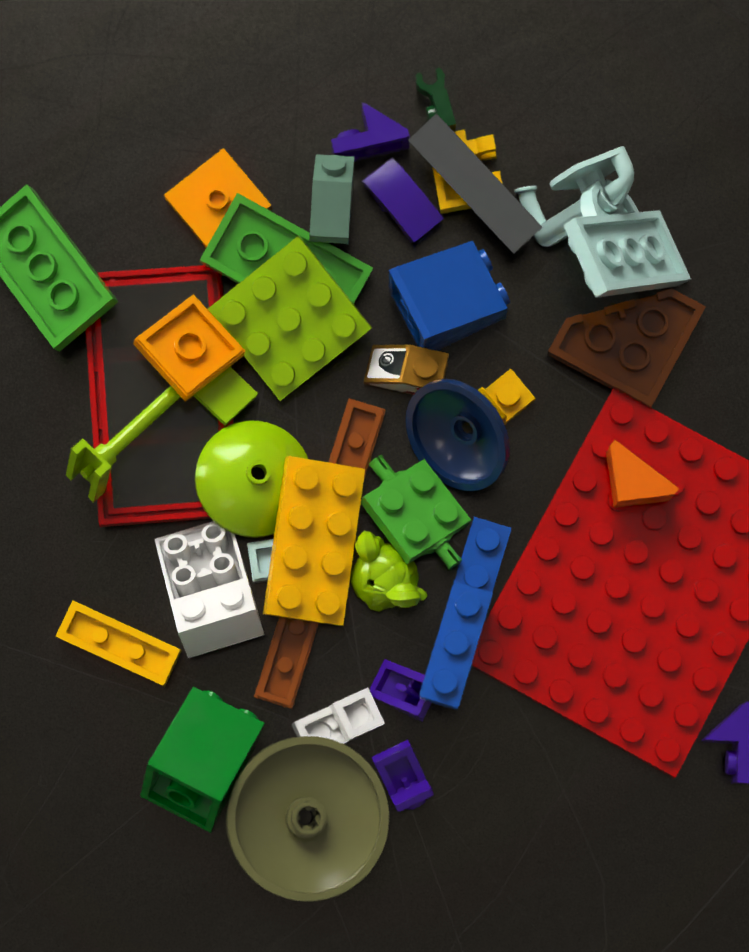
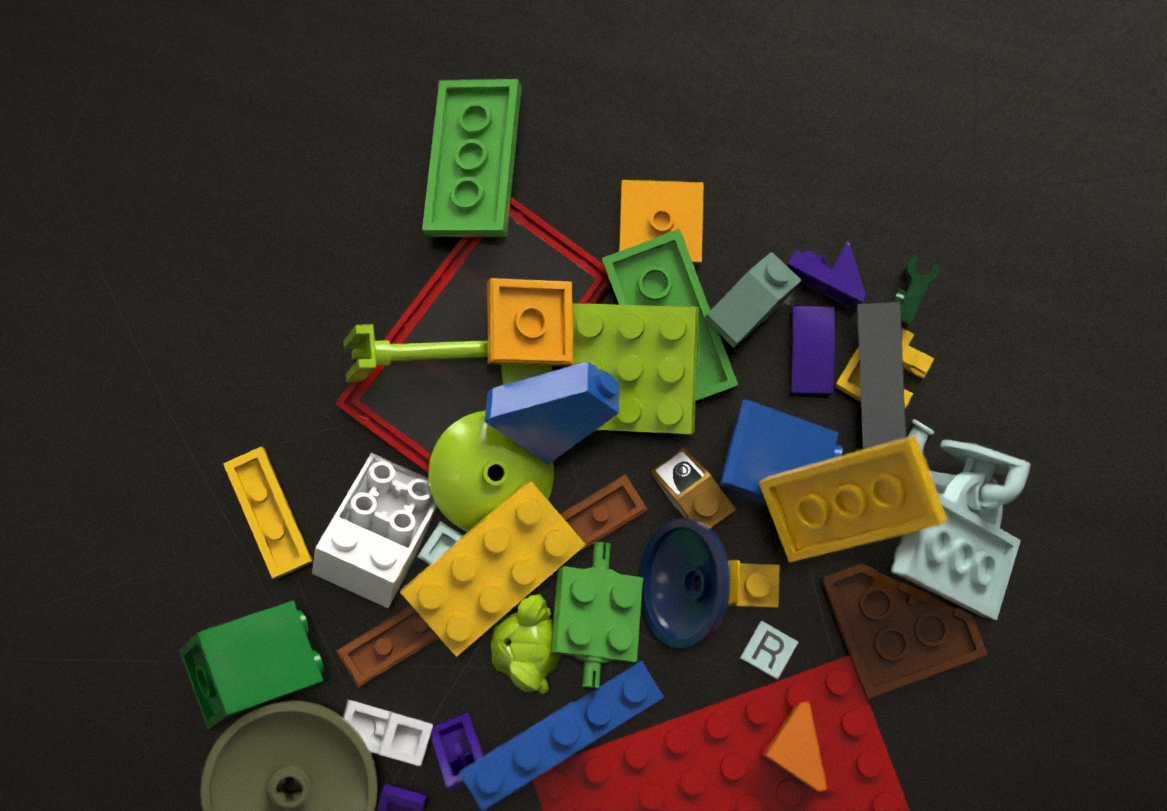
camera: 40 degrees right, 0 degrees up
none -> blue slope [485,361,619,465]
none -> light aqua tile [740,621,798,680]
none -> yellow plate [759,435,947,562]

